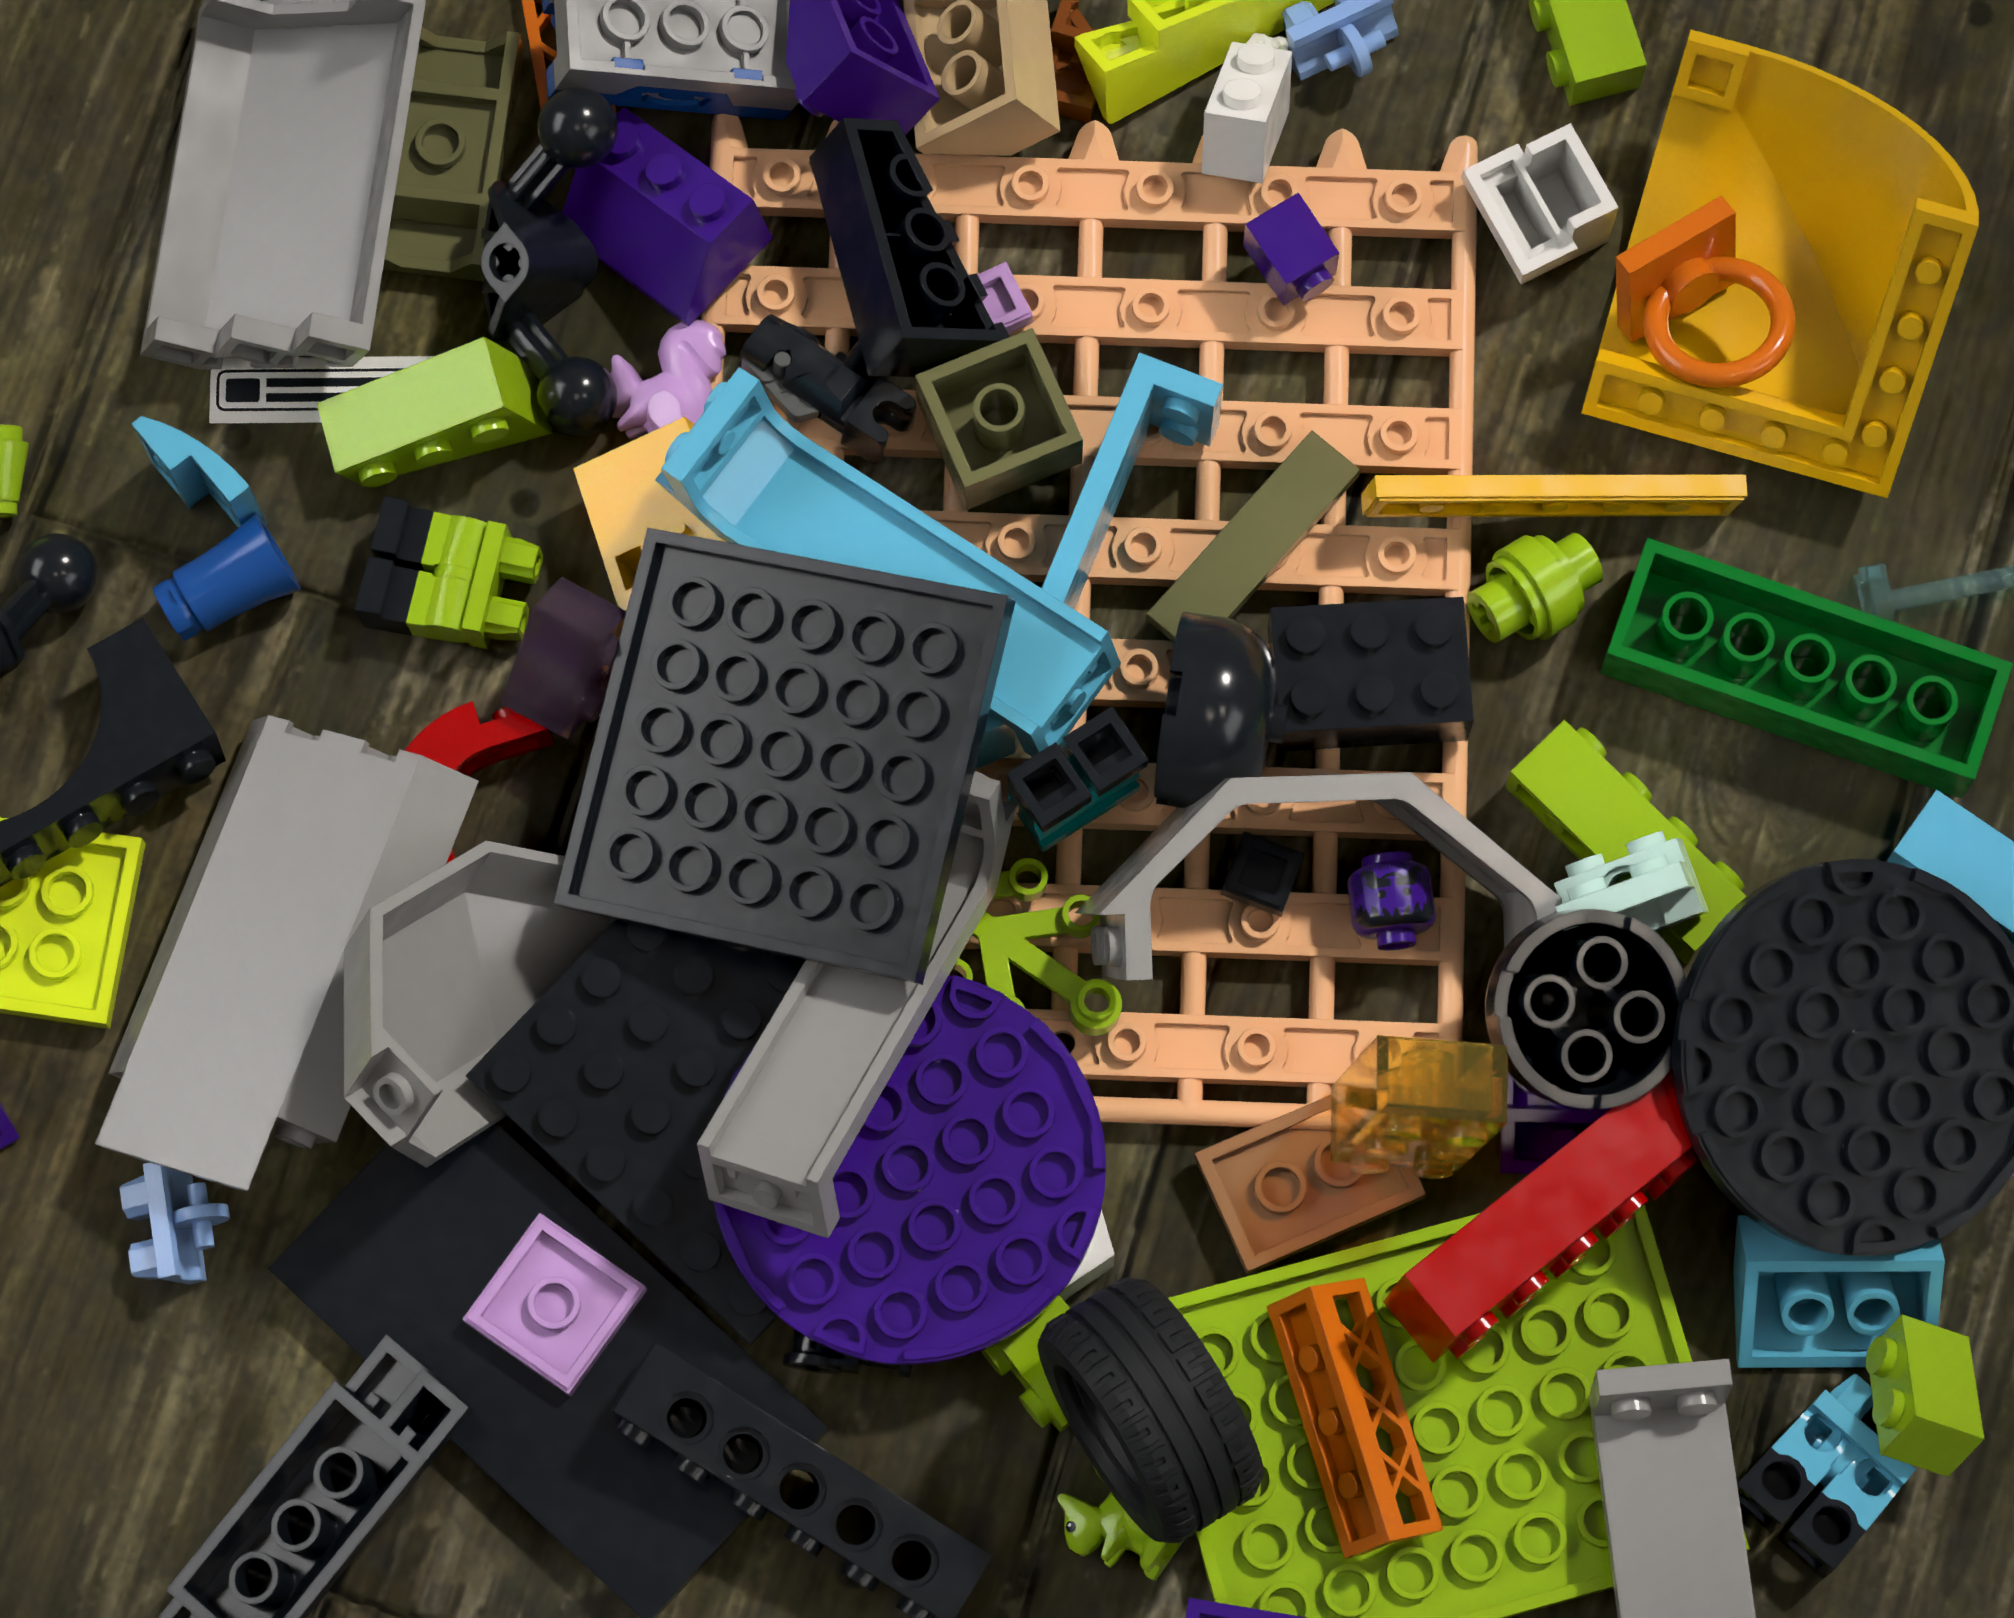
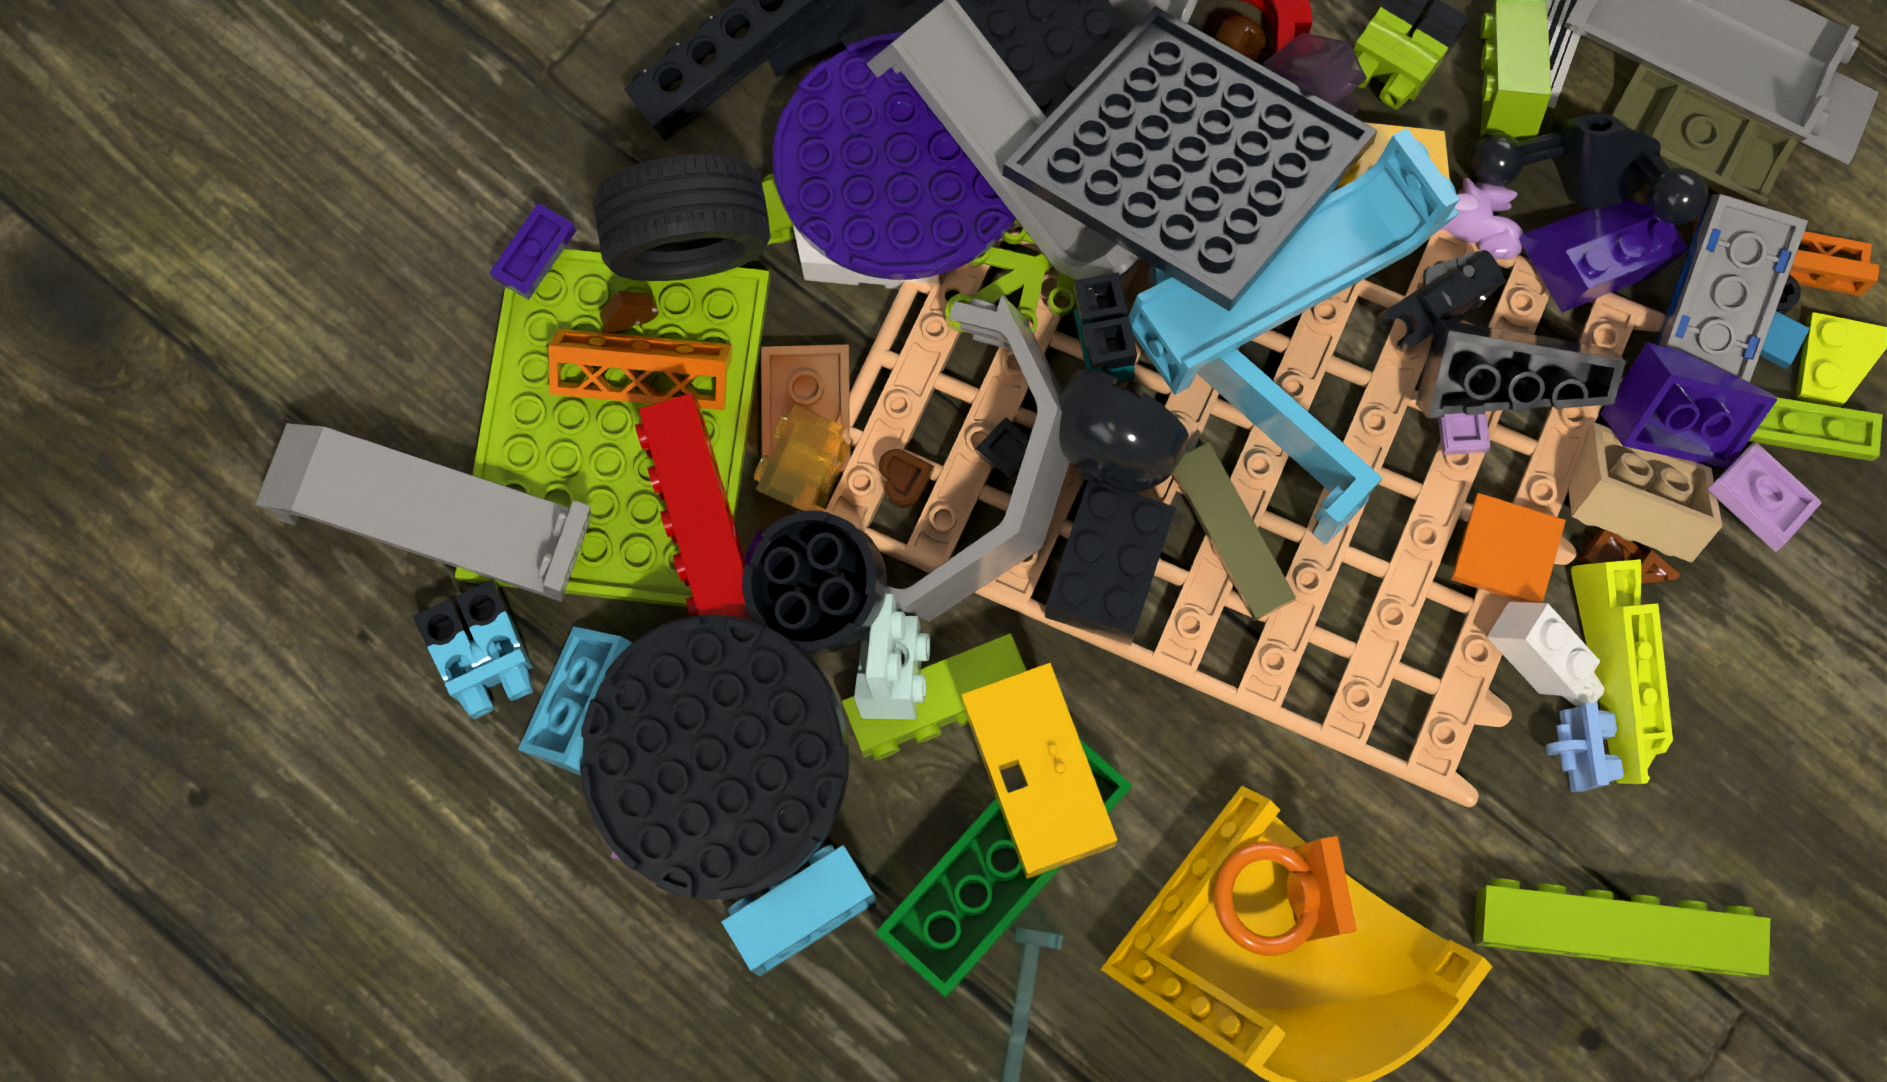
camera: 115 degrees right, 0 degrees up
olive brick [915,328,1083,510] -> none
dark purple brick [1243,192,1339,306] -> none
dark purple head [1347,851,1436,951] -> none
yellow tile [1361,475,1747,517] -> none
white plate [1461,123,1619,285] -> none
lime piece [1467,533,1603,643] -> none
lime brick [1866,1314,1984,1477] -> none
none -> reddish brown tile [600,291,659,333]
none -> reddish brown tile [879,449,935,508]
none -> yellow brick [962,663,1118,879]
none -> reddish brown piece [1213,16,1266,61]
none -> orange tile [1451,493,1566,603]

